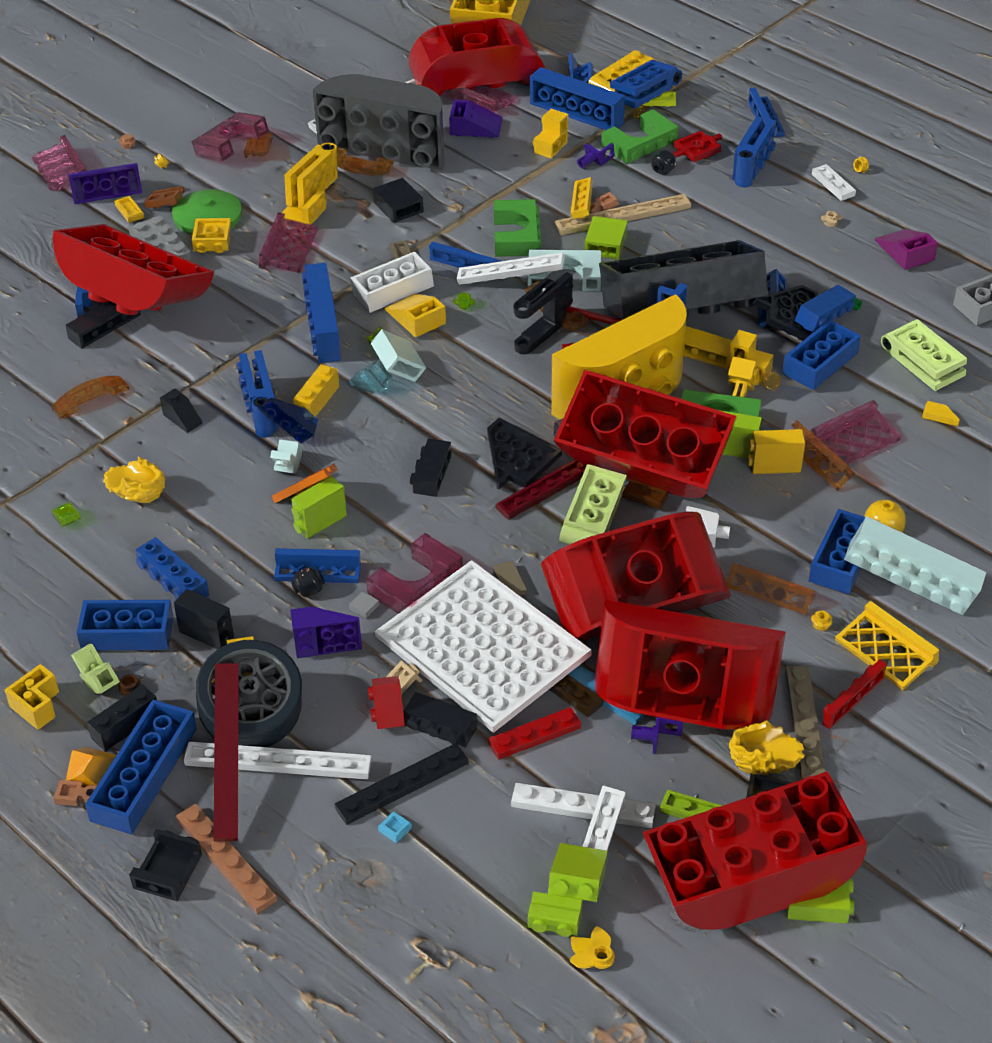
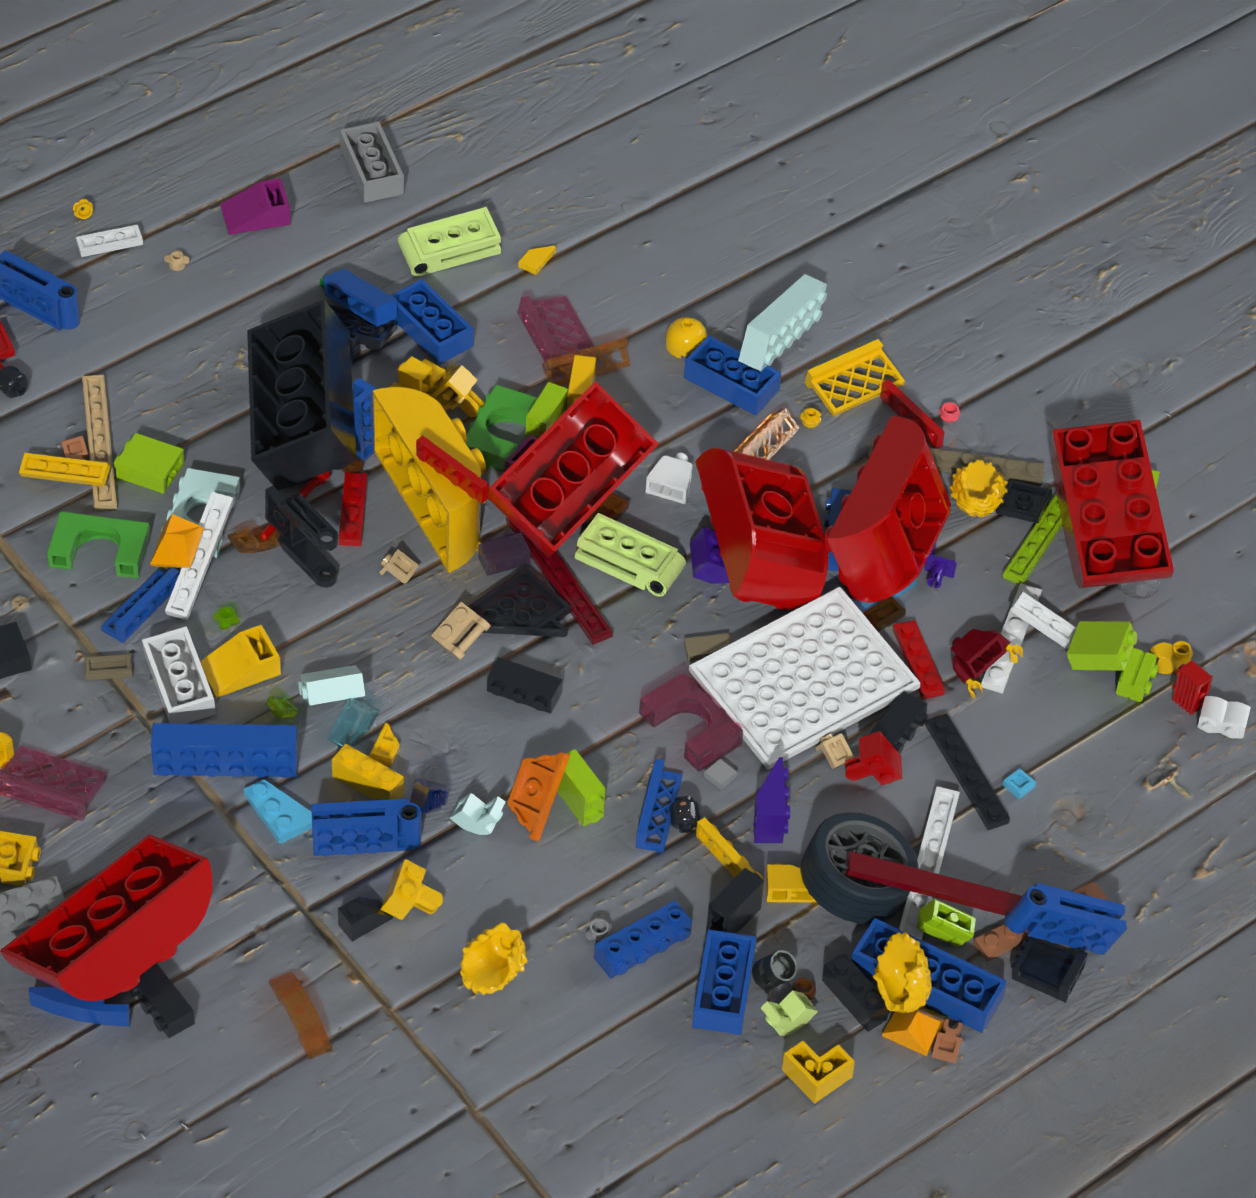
camera: 85 degrees left, 5 degrees up
clear neon green plate [51,502,81,528] -> none
none -> light orange slope [150,514,204,568]
none -> medium azure wing [243,780,312,844]
none -> yellow tile [369,723,400,766]
none -> tan bracket [379,549,419,584]
none -> yellow brick [380,859,443,920]
none -> red plate [416,435,489,504]
none -> tan plate [431,602,491,660]
none -> light grey plate [585,919,613,941]
none -> yellow plate [696,817,764,880]
none -> pearl dark grey wheel [752,950,797,990]
none -> yellow hair [873,932,932,1013]
none -> lime brick [917,898,976,948]
none -> coral plate [939,402,960,422]
none -> dark red torso [951,629,1023,699]
none -> blue hinge [1005,883,1127,955]
none -> red brick [1172,660,1213,715]
none -> white brick [1198,696,1251,739]

